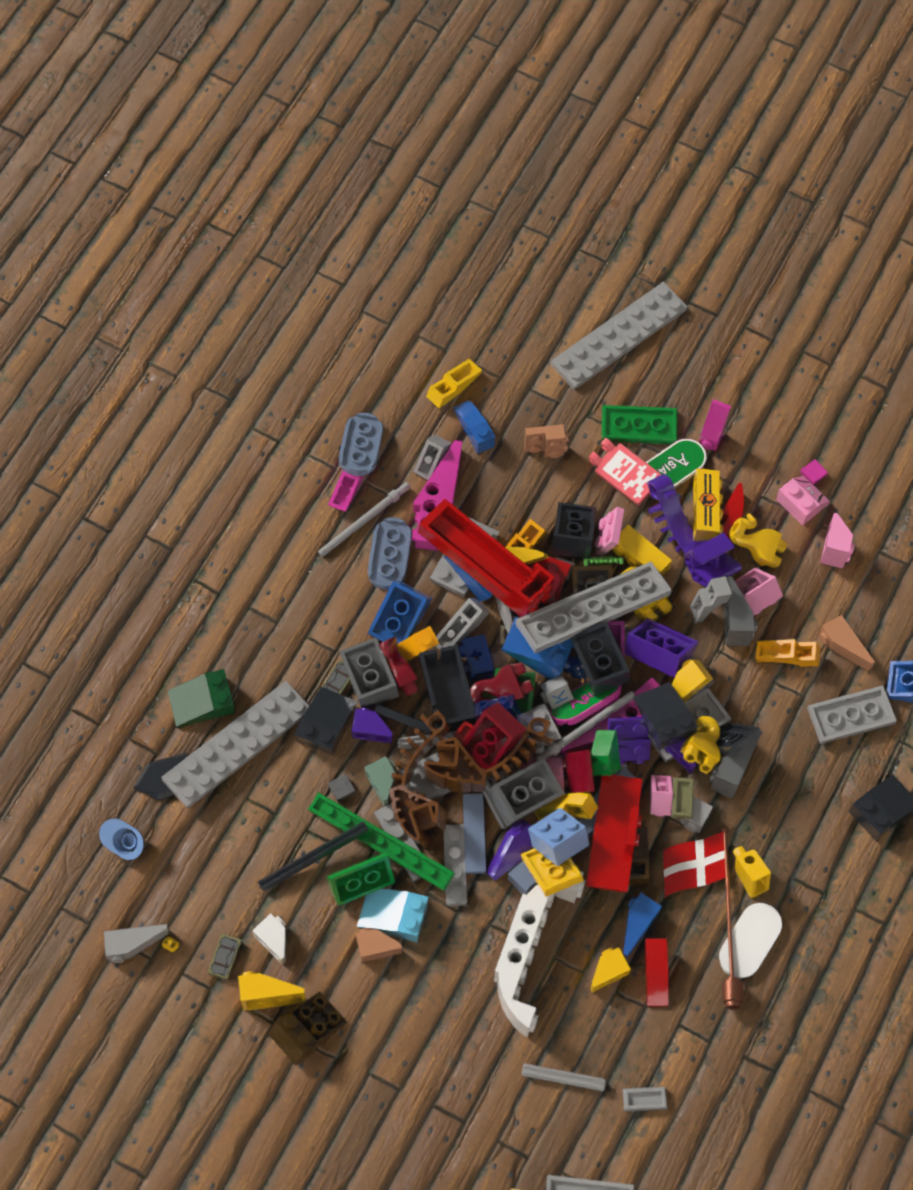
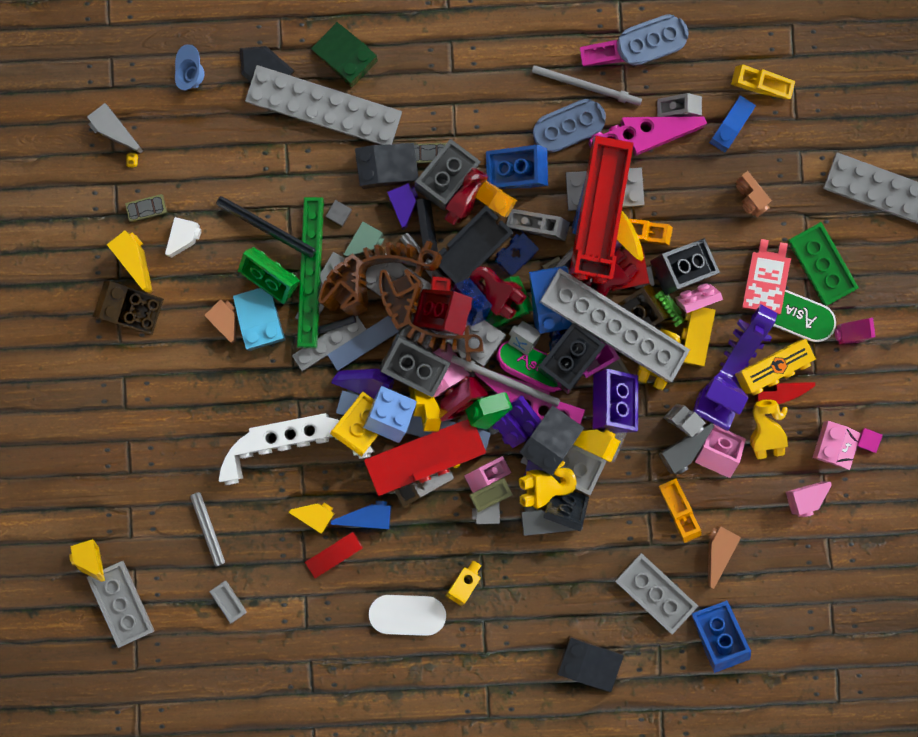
camera: 60 degrees right, 20 degrees up
flag [663,828,744,1010] -> none
none -> black bar [318,315,357,335]

